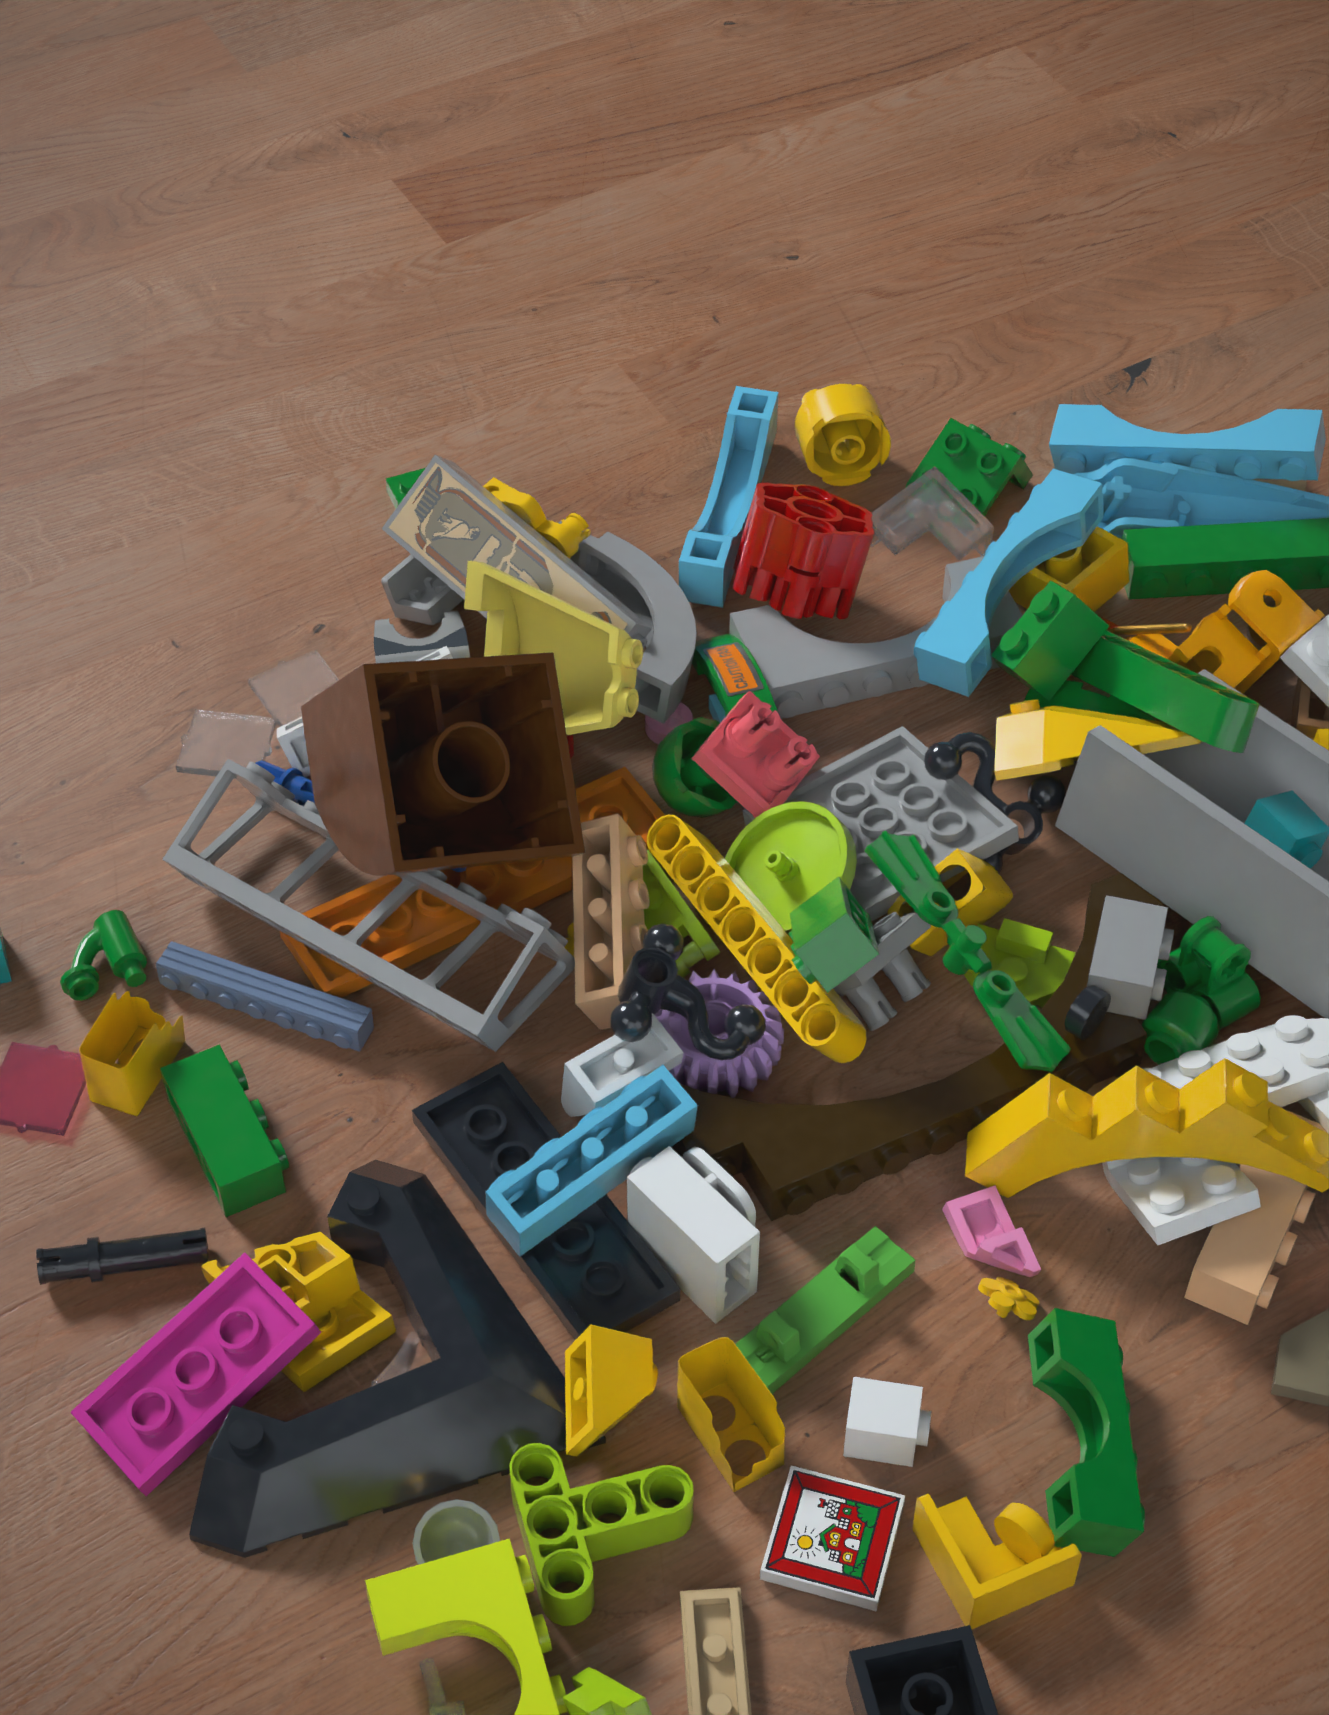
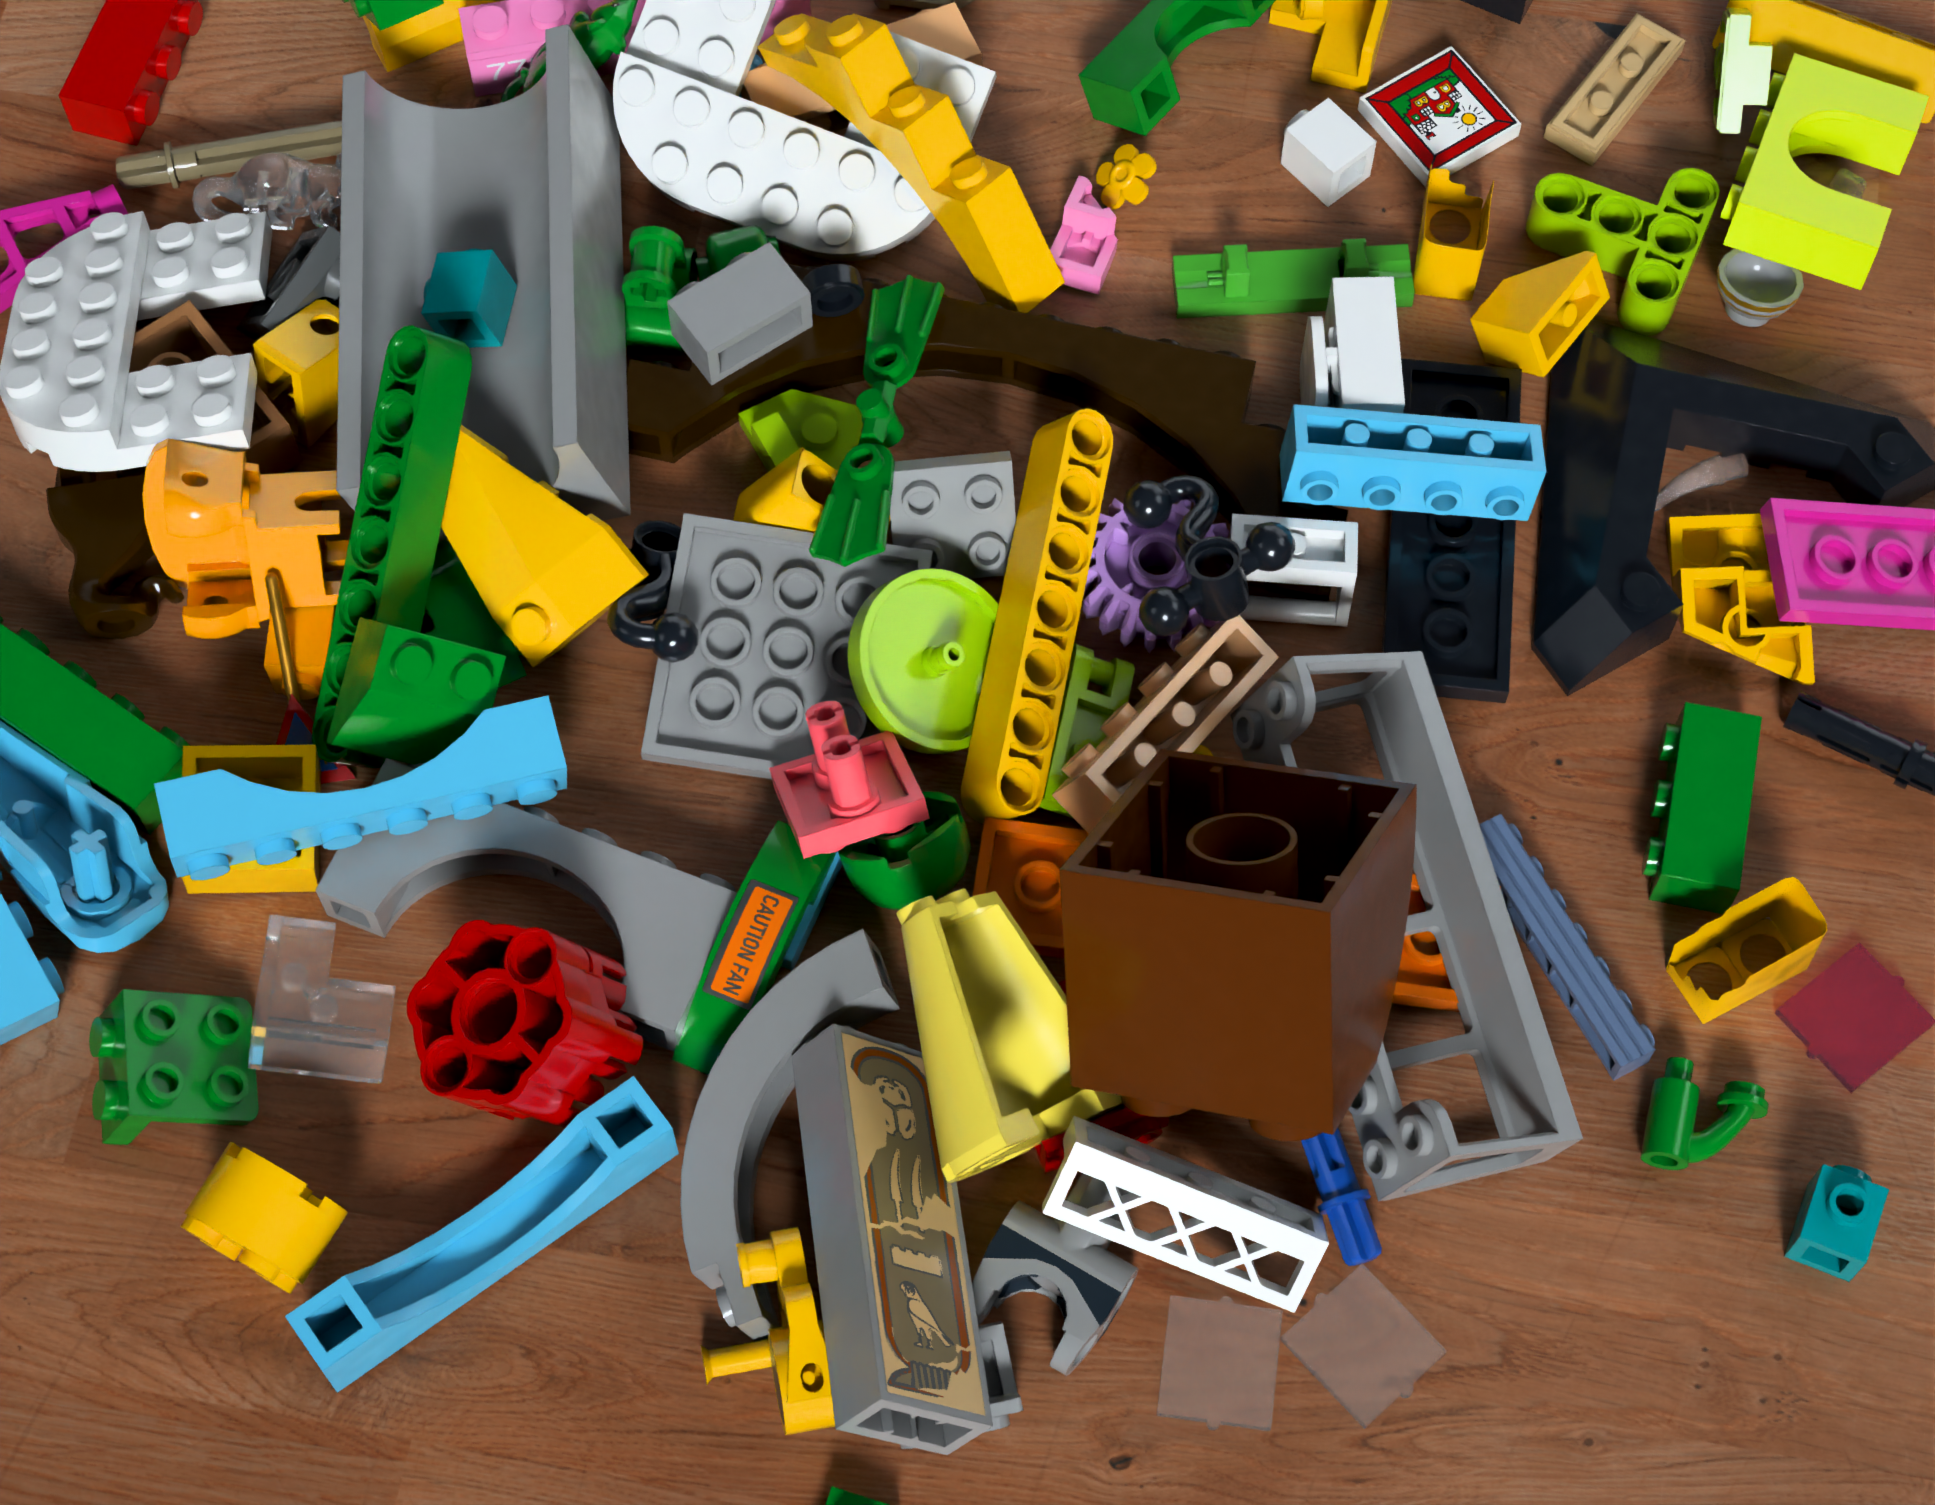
camera: 140 degrees left, 15 degrees up
green brick [789,876,879,993] -> none

